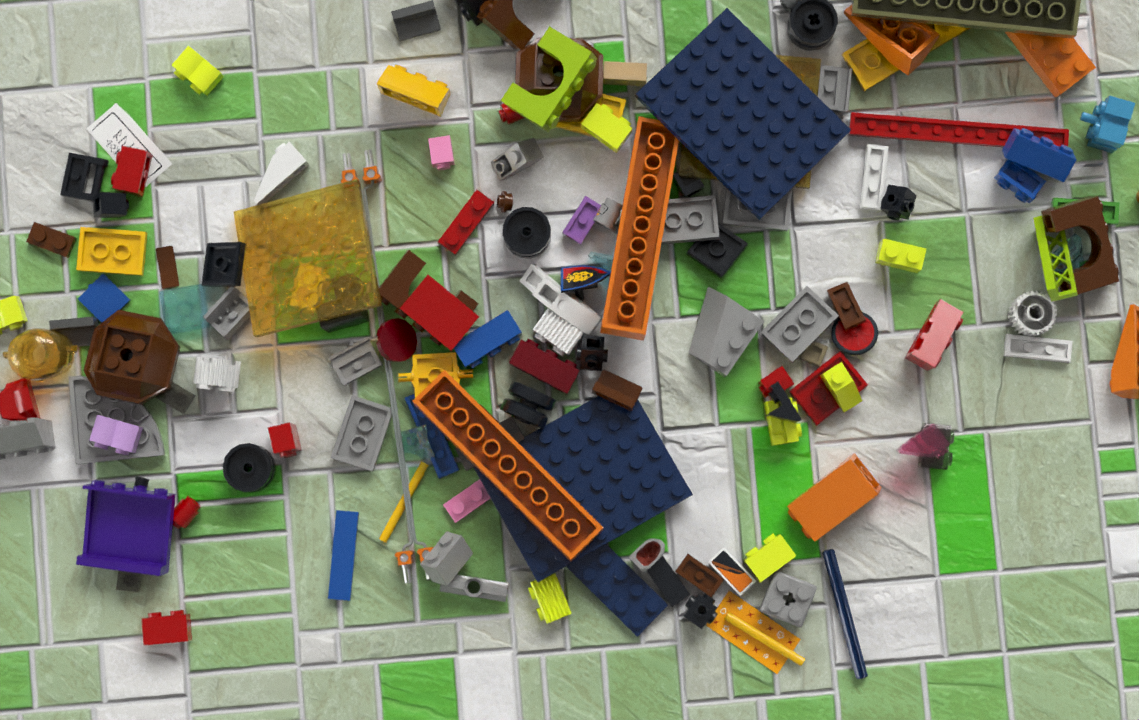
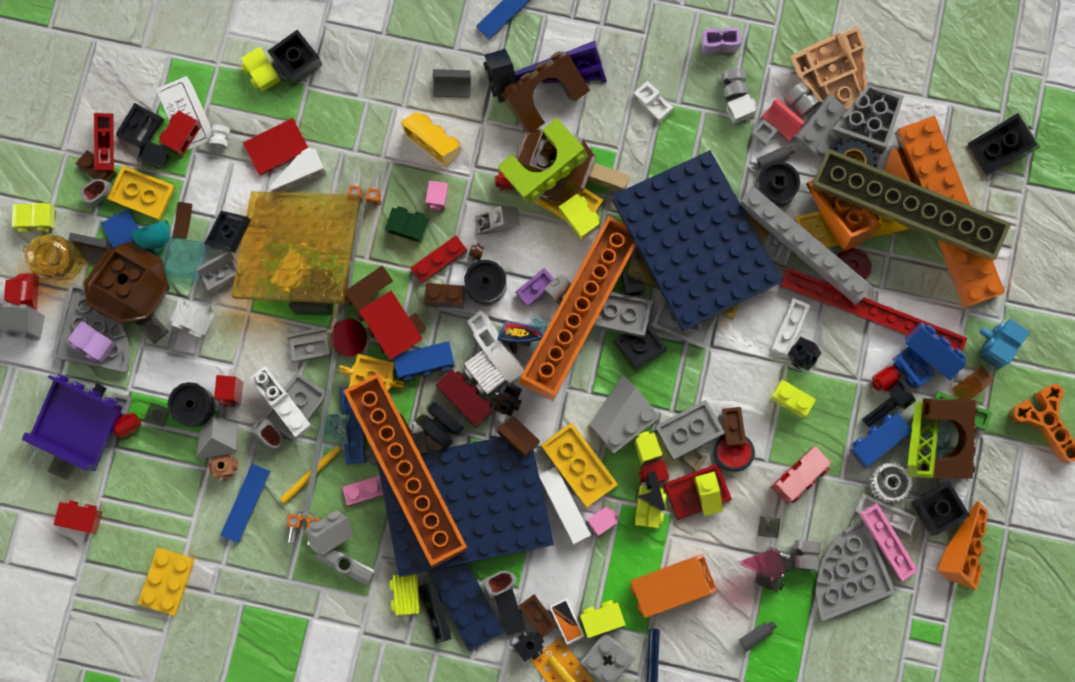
camera: 15 degrees right, 5 degrees down
none -> rock [79,179,112,208]
none -> red slope [94,113,114,170]
none -> light grey tile [112,393,133,415]
none -> teal cylinder [131,220,171,253]
none -> yellow plate [137,547,196,616]
none -> clear smoke plate [144,403,169,427]
none -> light grey slope [197,414,238,459]
none -> white wheel [209,125,230,149]
none -> nougat brick [209,453,238,481]
none -> red tile [243,118,308,176]
none -> rock [249,419,282,450]
none -> white slope [250,366,313,439]
none -> black brick [267,29,323,86]
none -> dark green brick [385,206,429,243]
none -> black plate [418,582,452,644]
none -> reddish brown brick [424,283,465,309]
none -> white slope [539,466,591,544]
none -> yellow plate [541,422,618,508]
none -> bright pink brick [587,506,618,537]
none -> neon yellow brick [634,431,662,465]
none -> dark grey cylinder [739,621,777,652]
none -> light grey brick [740,187,873,305]
none -> clear smoke plate [758,516,781,538]
none -> light grey wheel [793,540,821,570]
none -> light grey plate [815,520,896,621]
none -> dark red tile [837,248,872,280]
none -> blue brick [849,413,912,469]
none -> bright pink plate [859,503,918,581]
none -> black piece [862,381,916,428]
none -> red brick [871,365,901,392]
none -> black brick [910,481,970,536]
none -> clear orange slope [952,365,994,399]

